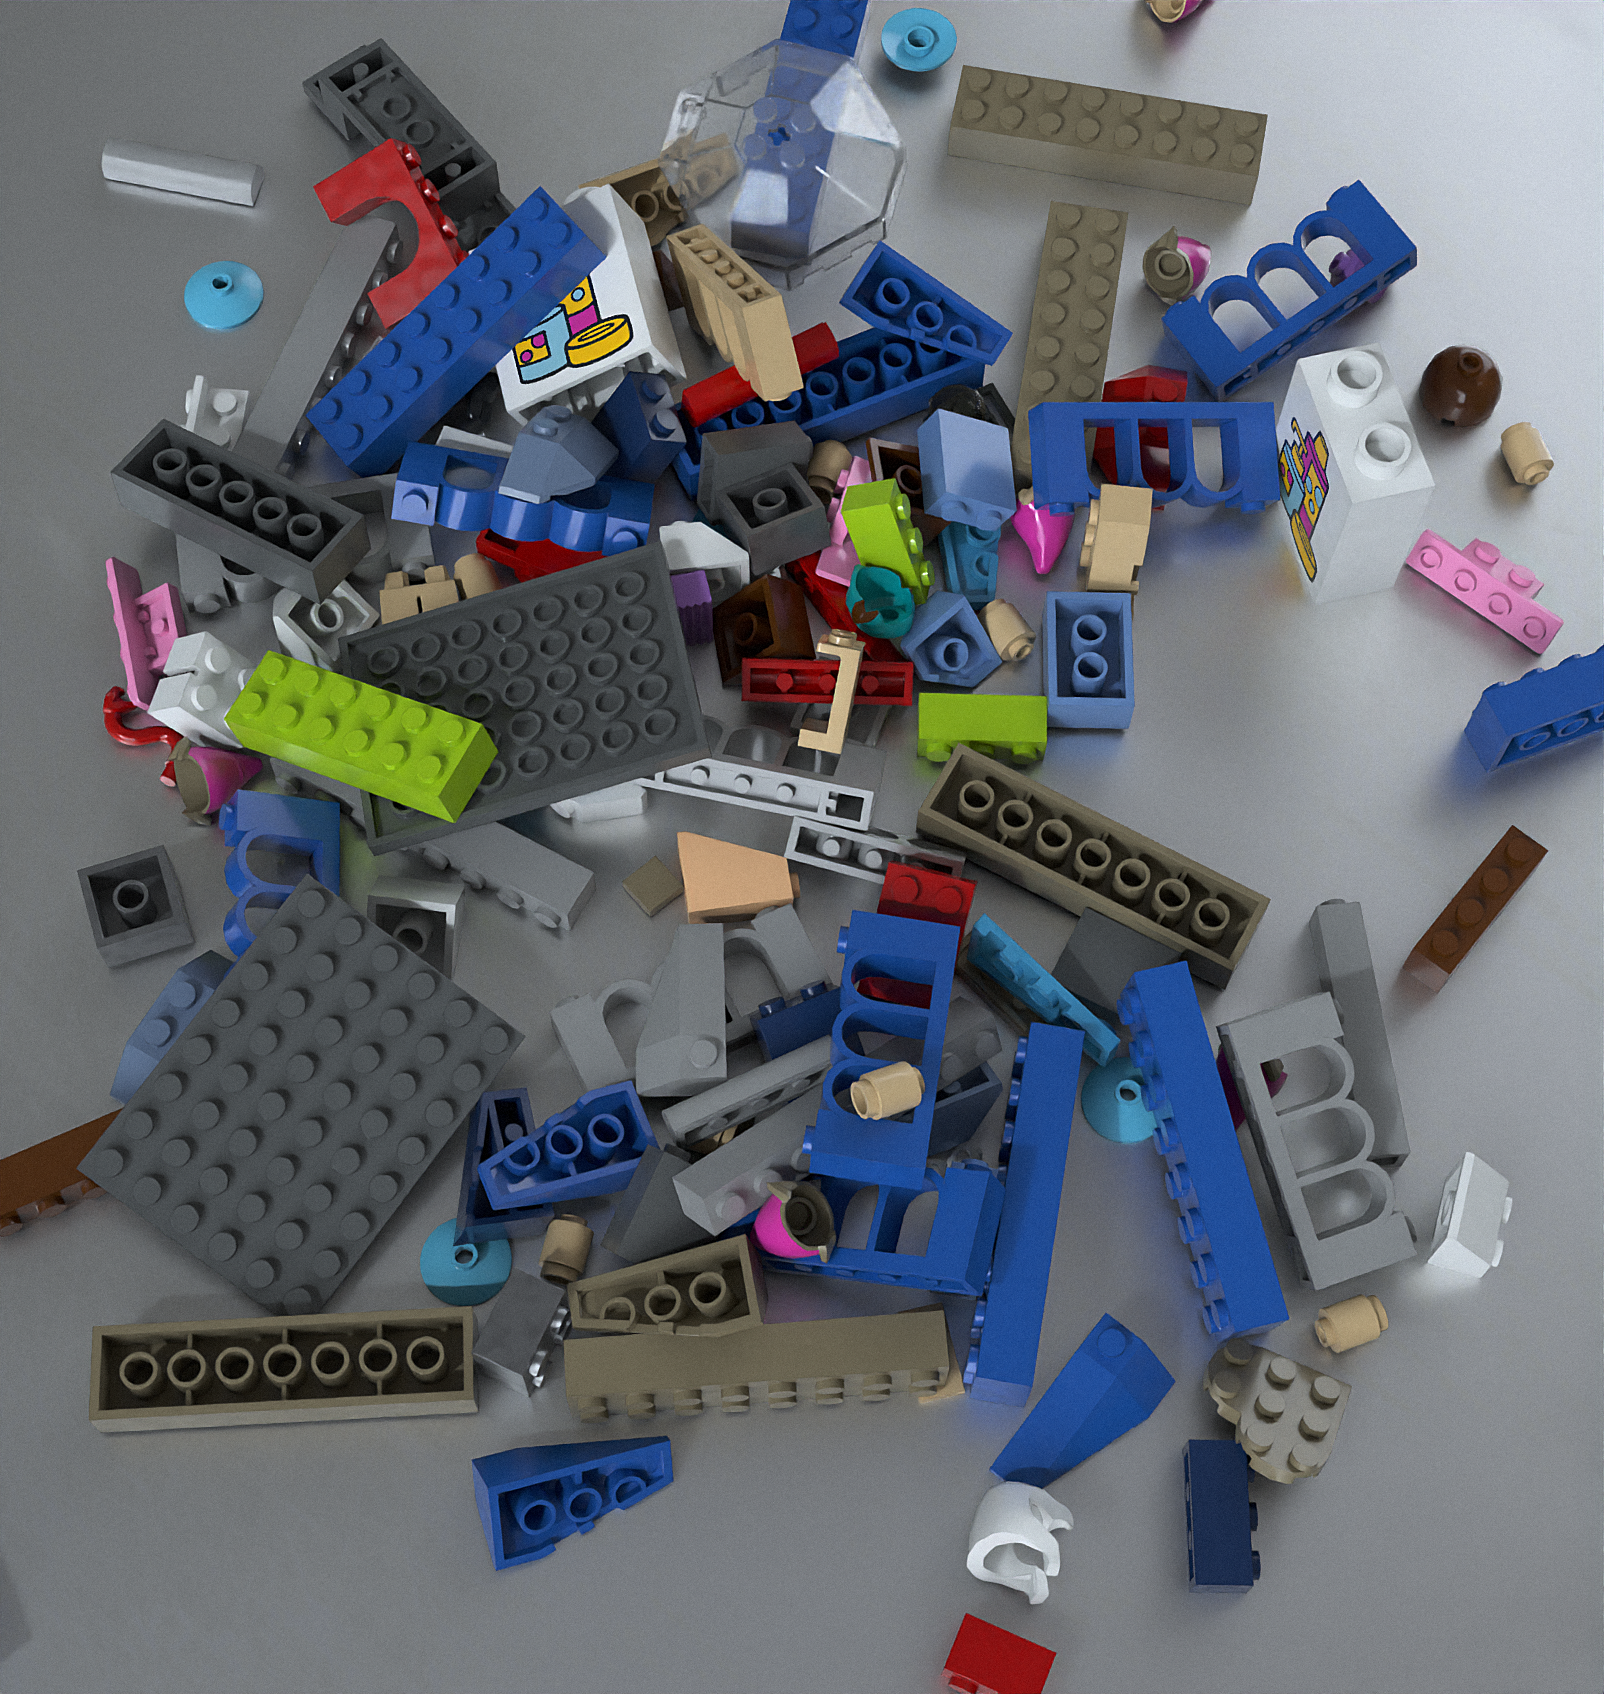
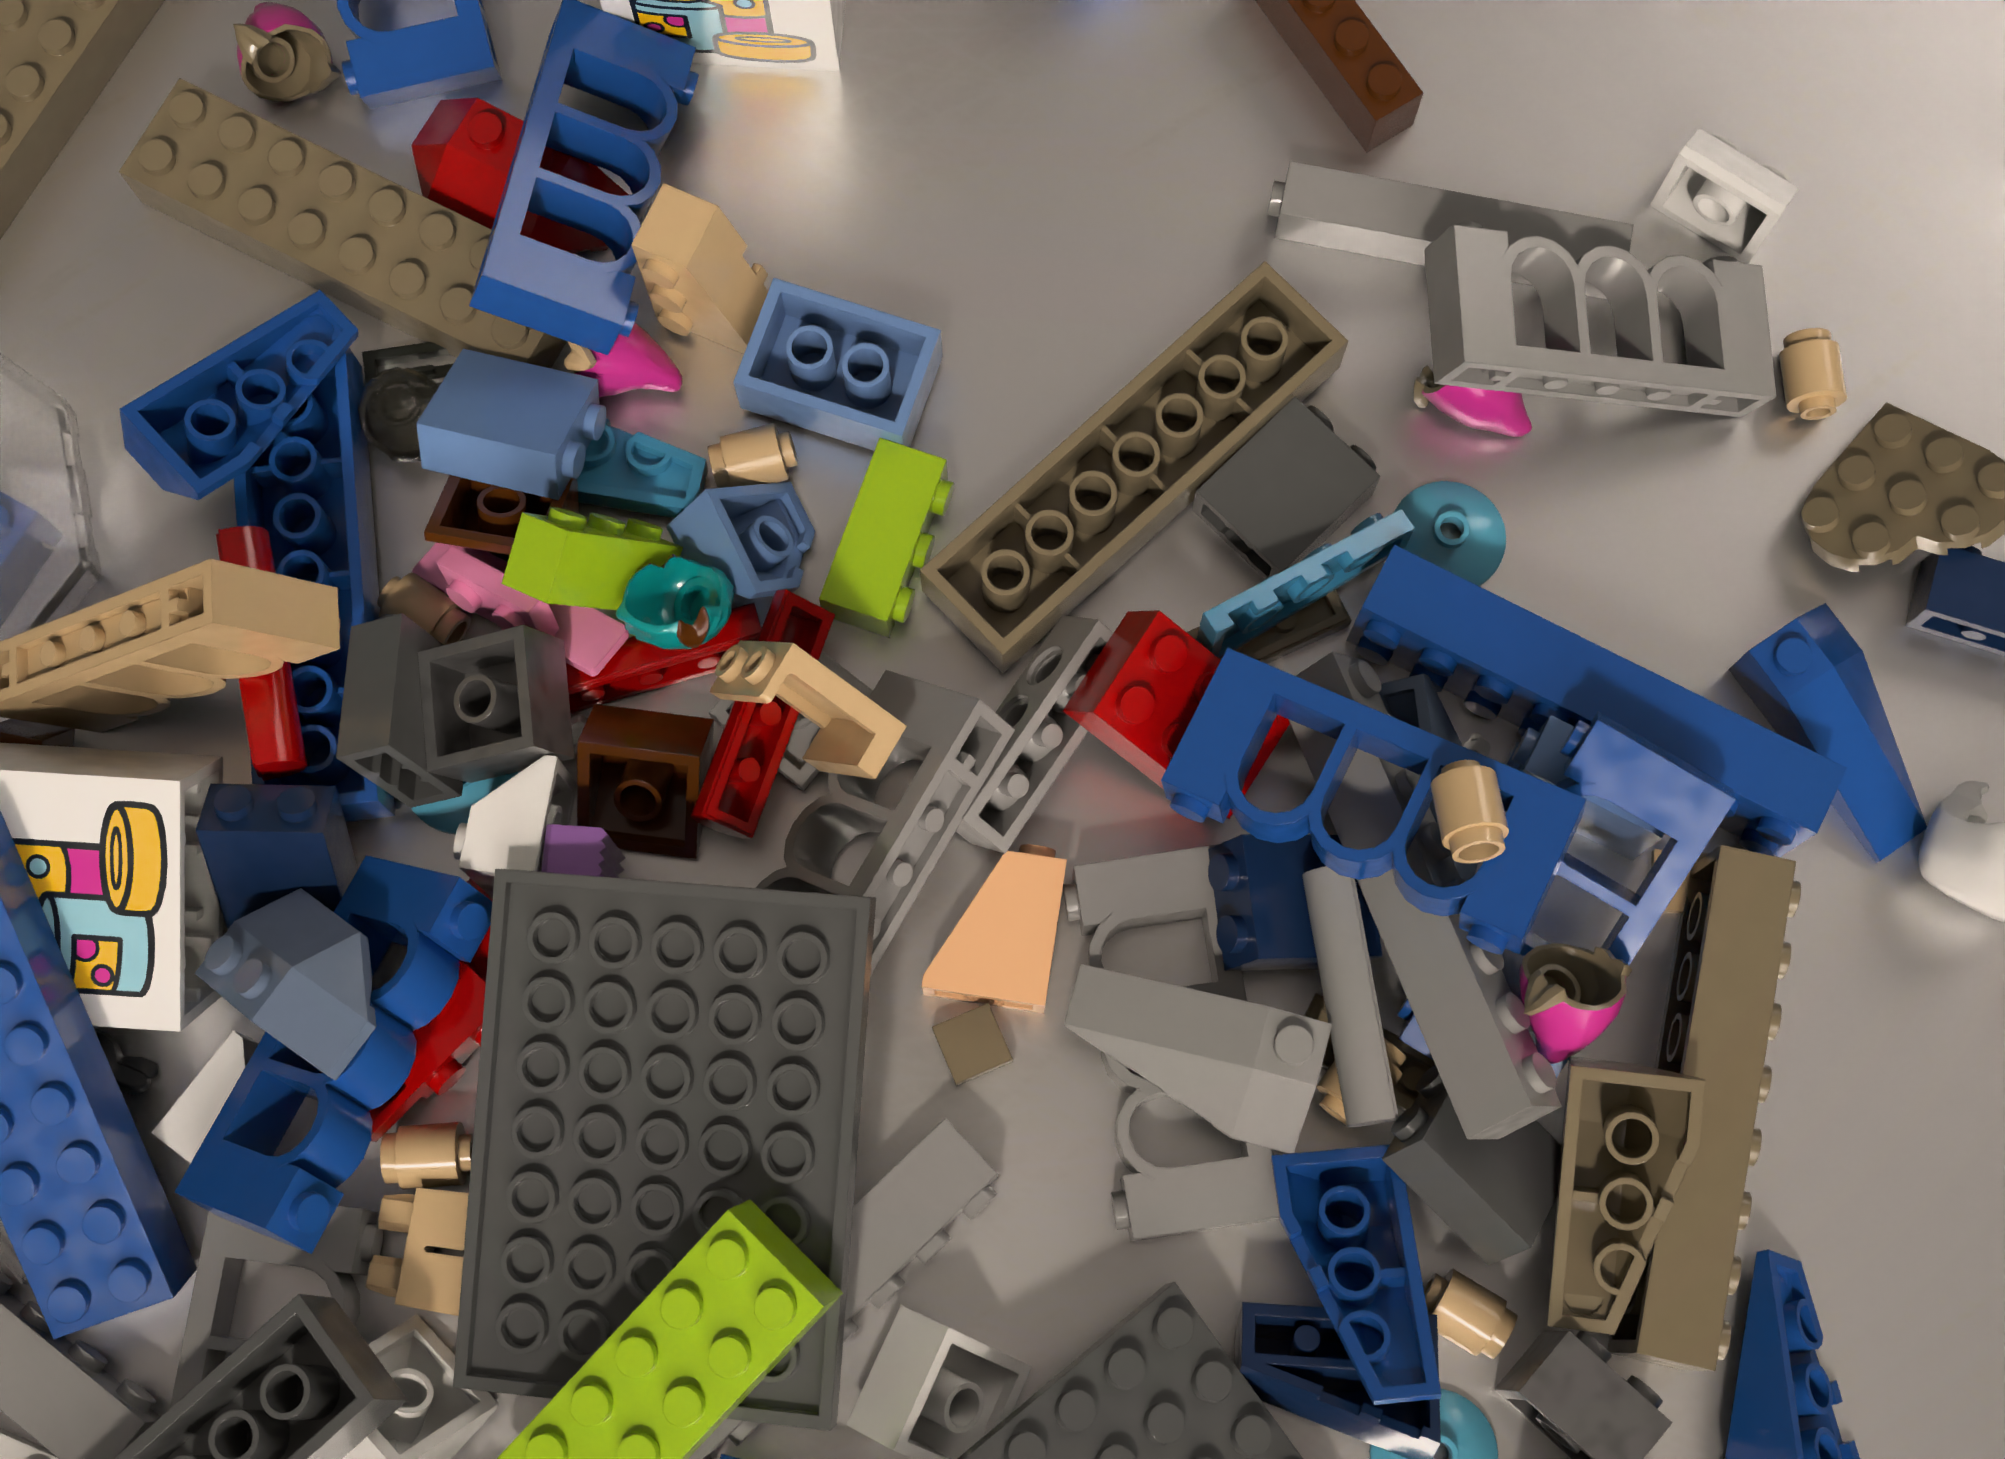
camera: 70 degrees left, 10 degrees up
blue brick [1116,961,1289,1344] -> none

